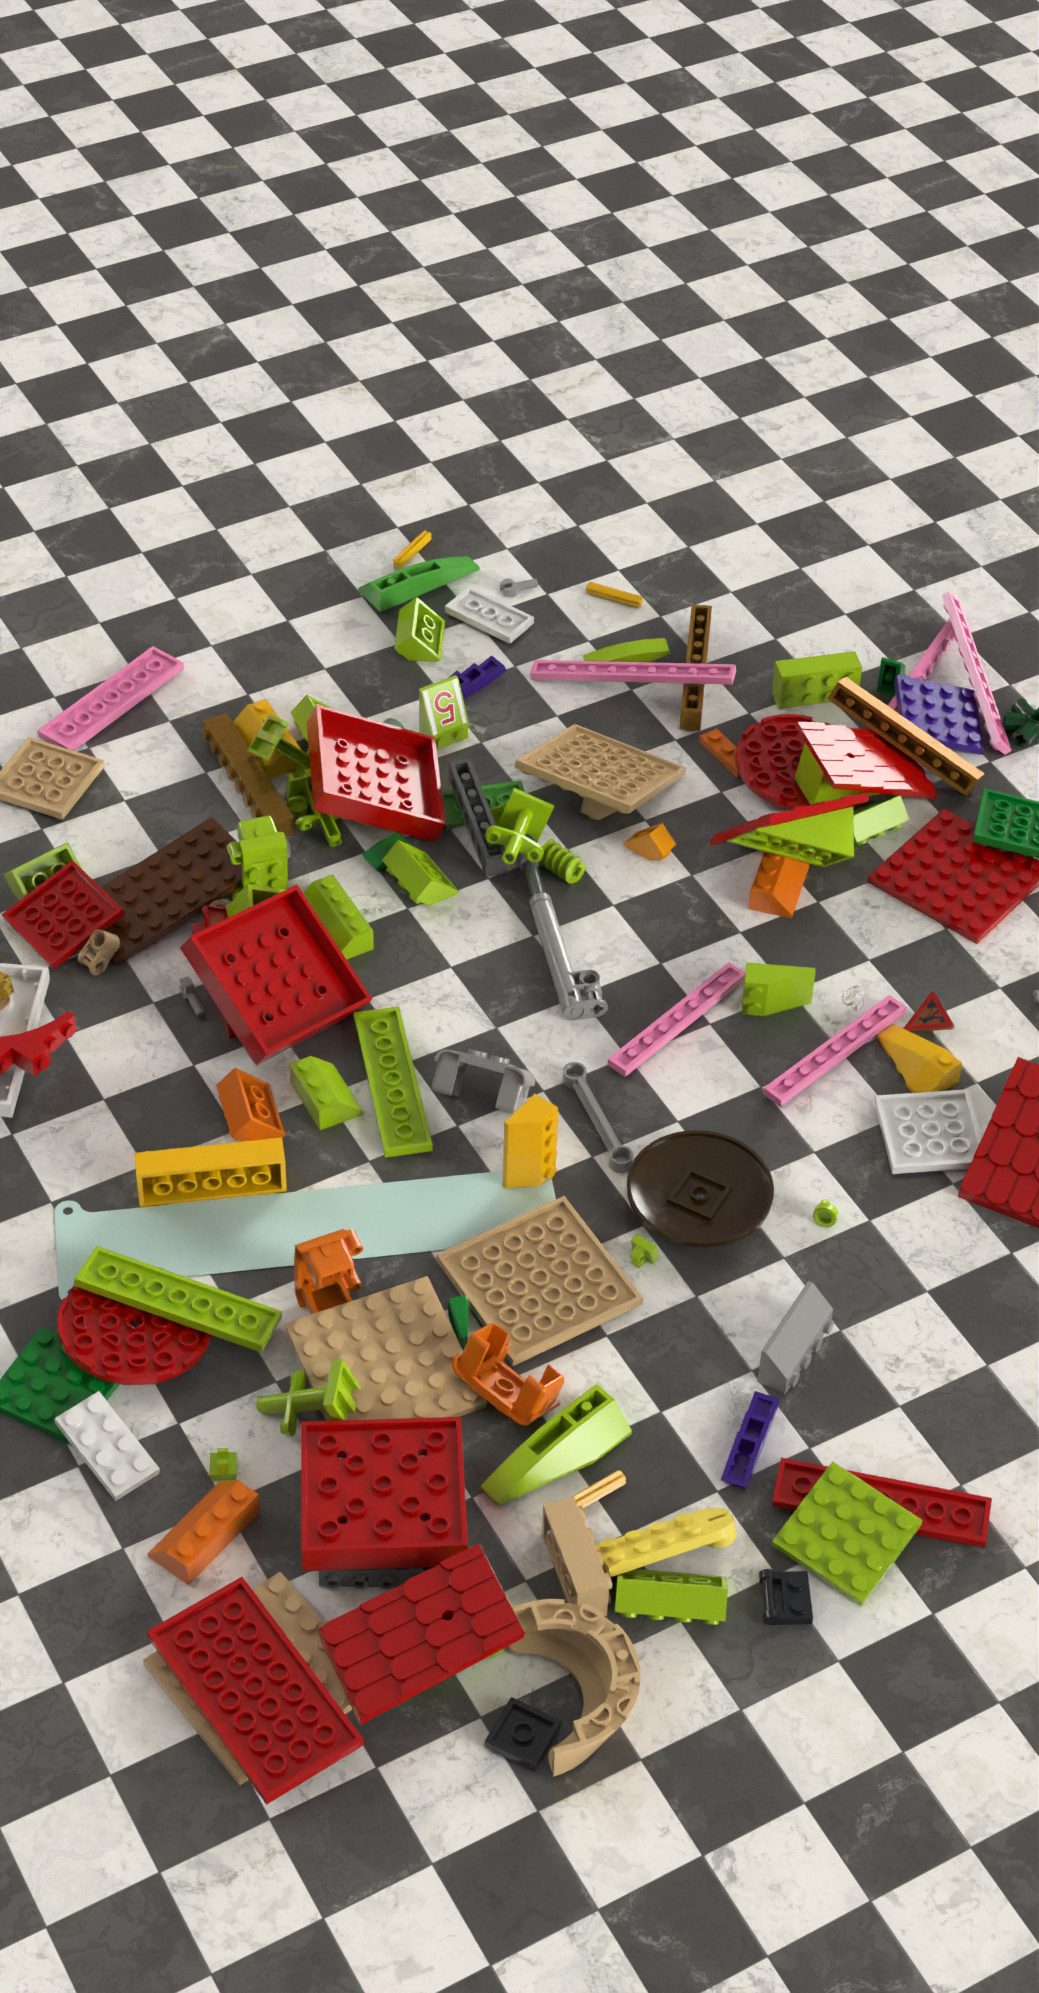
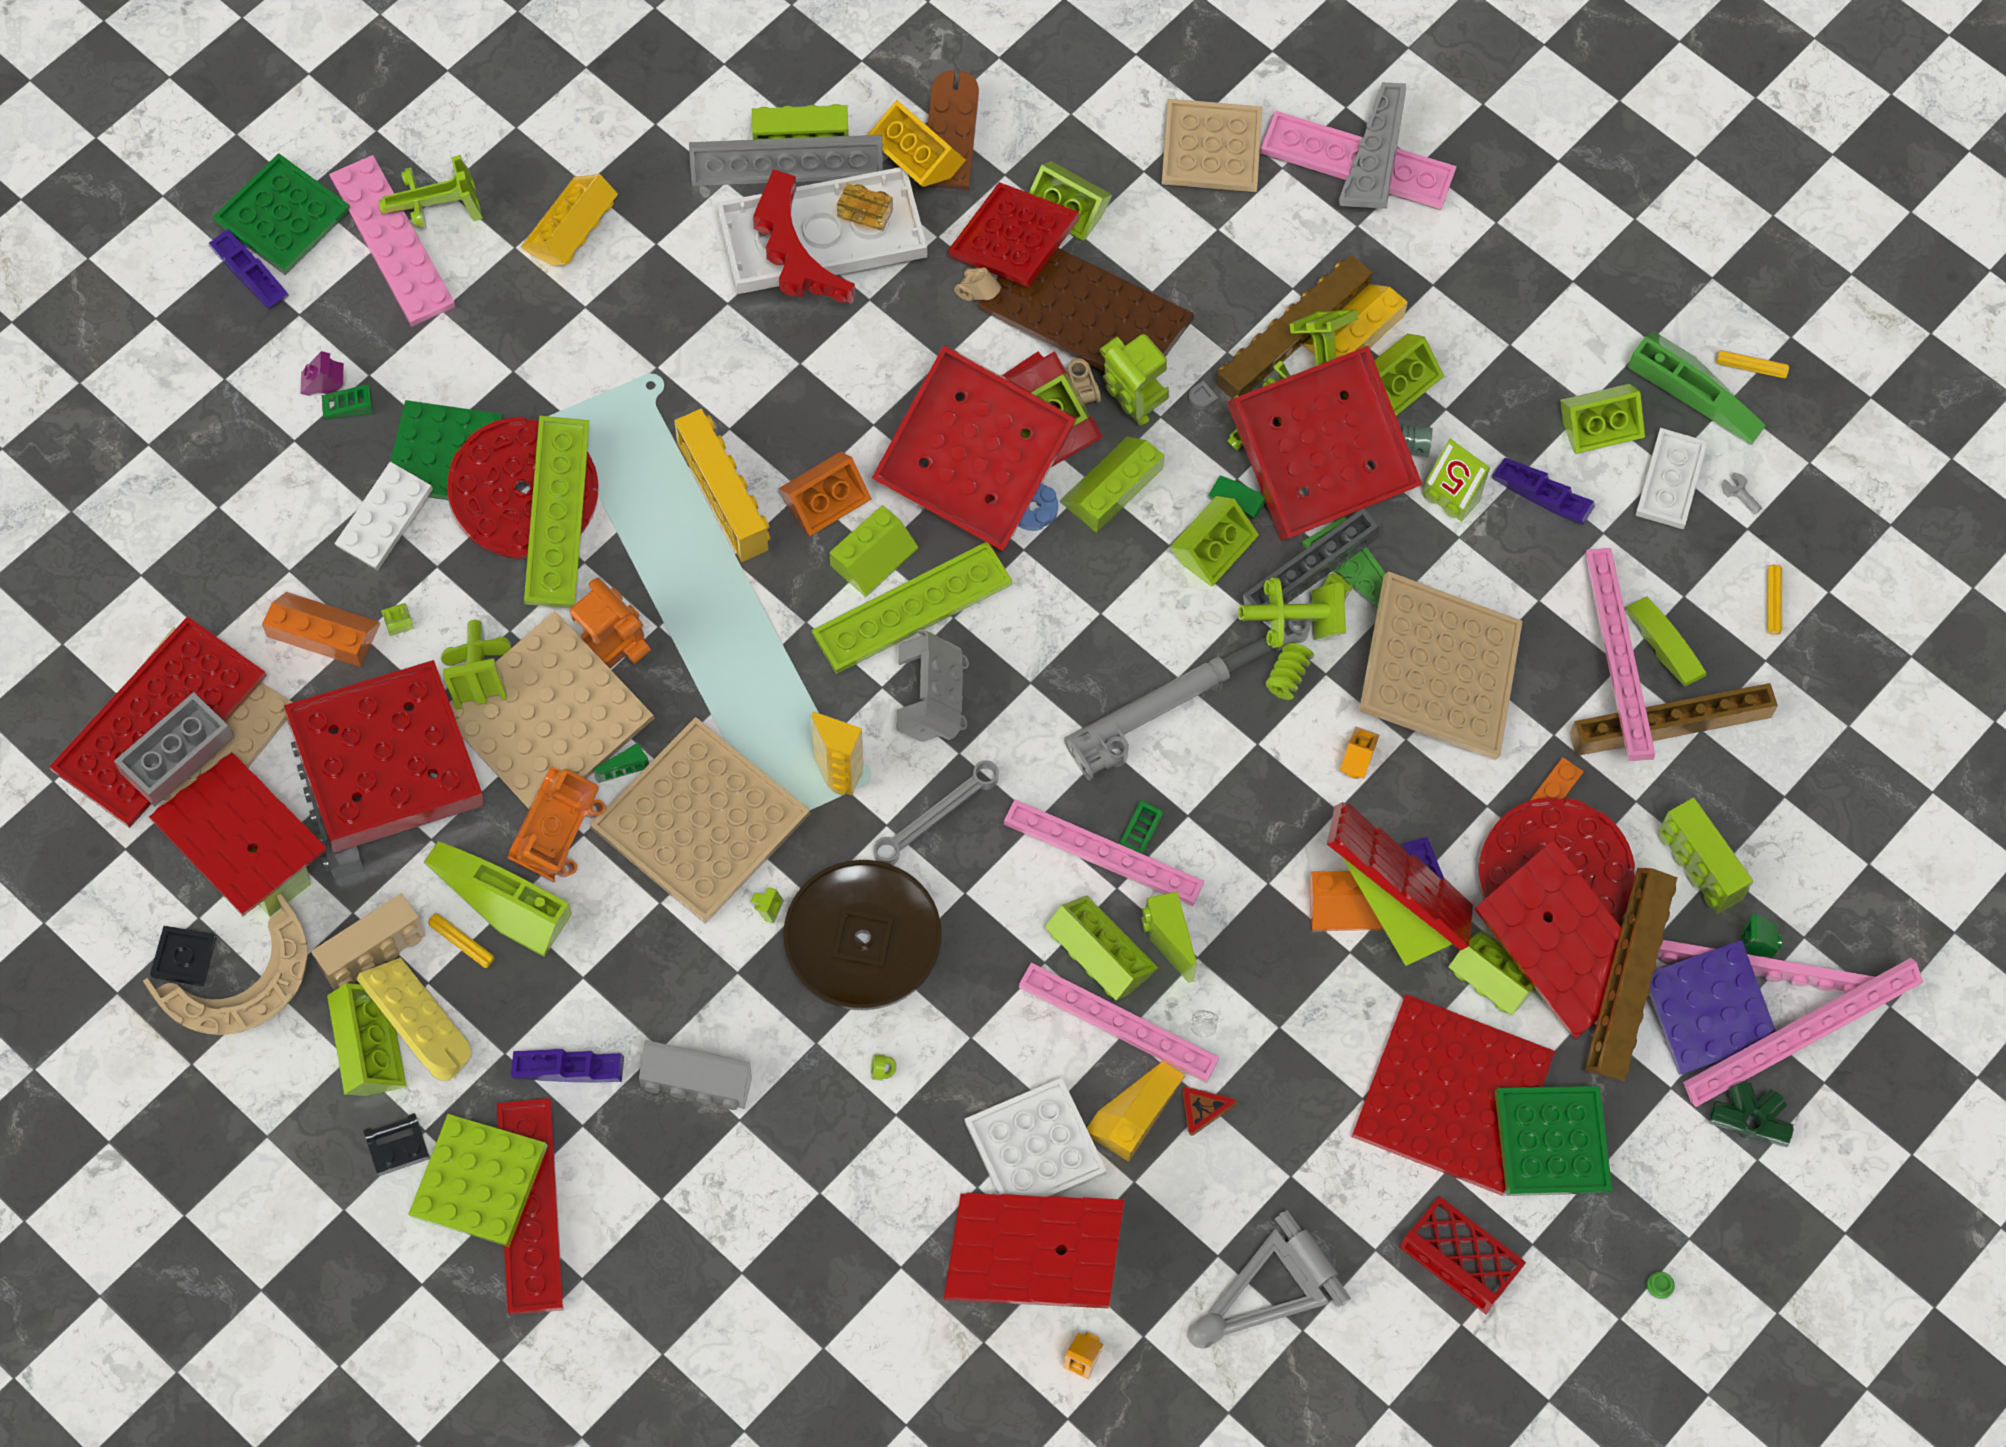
camera: 70 degrees right, 20 degrees up
none -> light grey brick [114,692,234,806]
none -> lime slope [1045,895,1158,1001]
none -> green slope [1119,800,1164,854]
none -> light grey wing [1339,82,1407,209]

